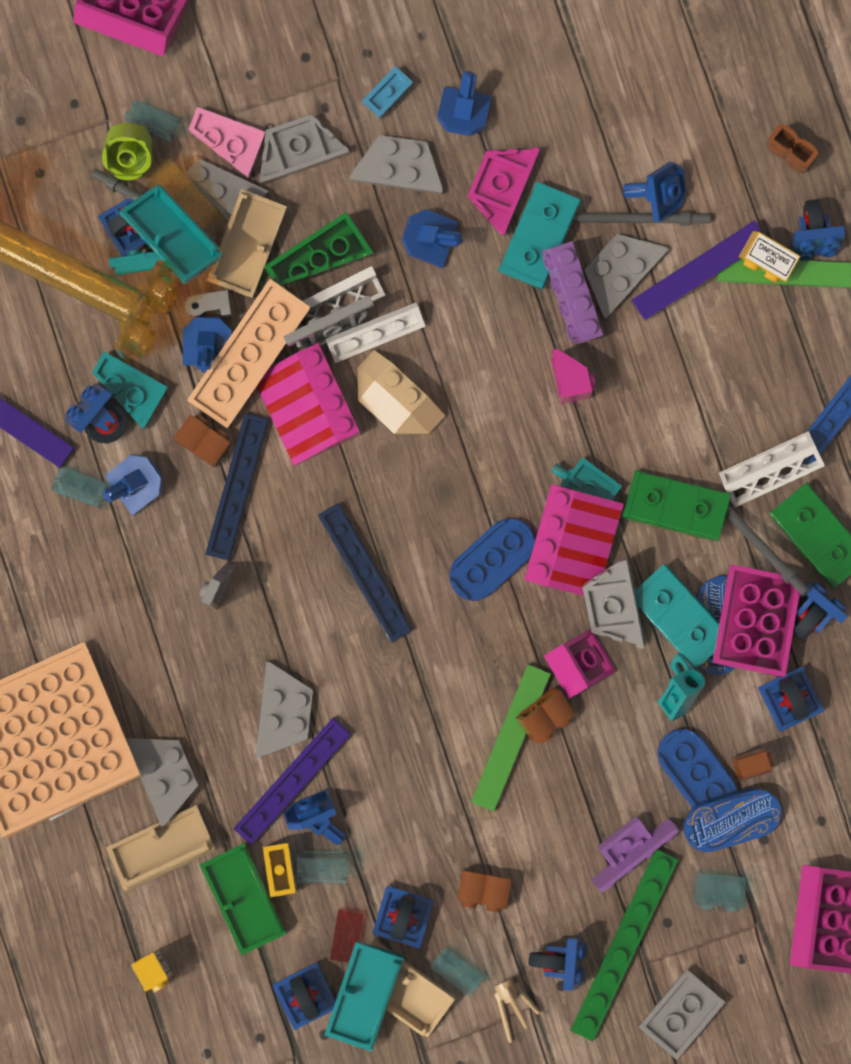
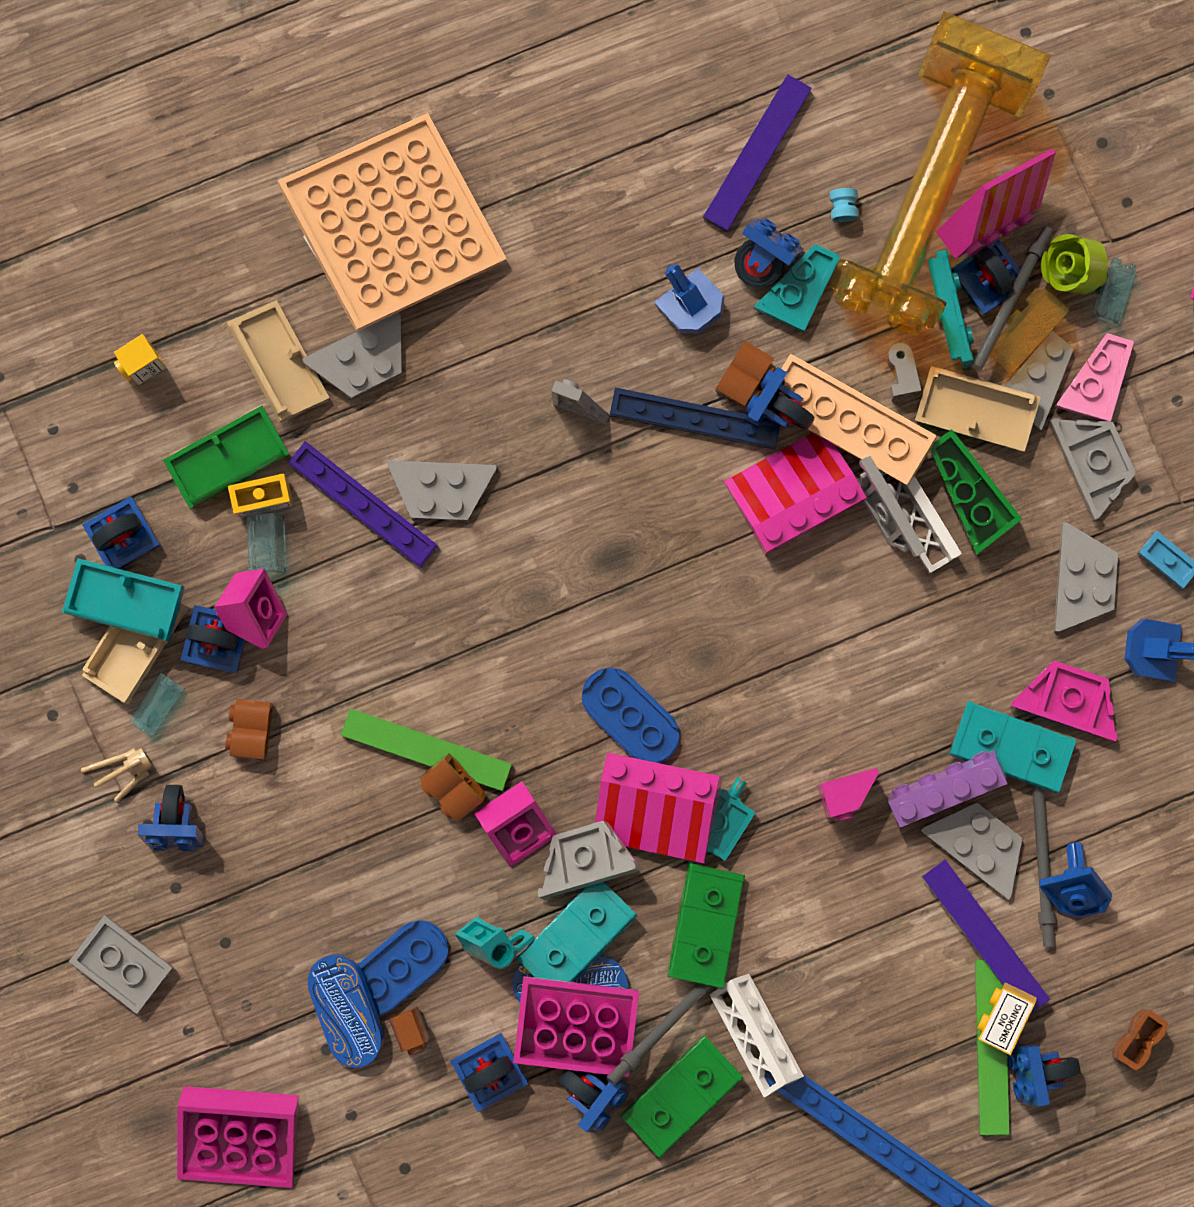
camera: 85 degrees right, 0 degrees up
clear light blue hinge [51,467,109,509] -> none
teal container [120,185,223,285] -> none
blue piece [183,316,232,373] -> none
blue piece [283,789,345,845] -> none
dark blue tile [318,503,412,643] -> none
white plate [325,302,426,363] -> none
clear red tile [330,910,363,963] -> none
tan wedge [357,350,446,434] -> none
blue piece [401,209,463,268] -> none
green plate [570,849,678,1042] -> none
medium lavender bracket [591,816,679,892] -> none
clear light blue bracket [693,873,746,912] -> none
none -> dark pink slope [214,569,287,649]
none -> plate [746,367,815,430]
none -> medium azure wheel [829,188,859,222]
none -> dark pink slope [936,148,1056,259]

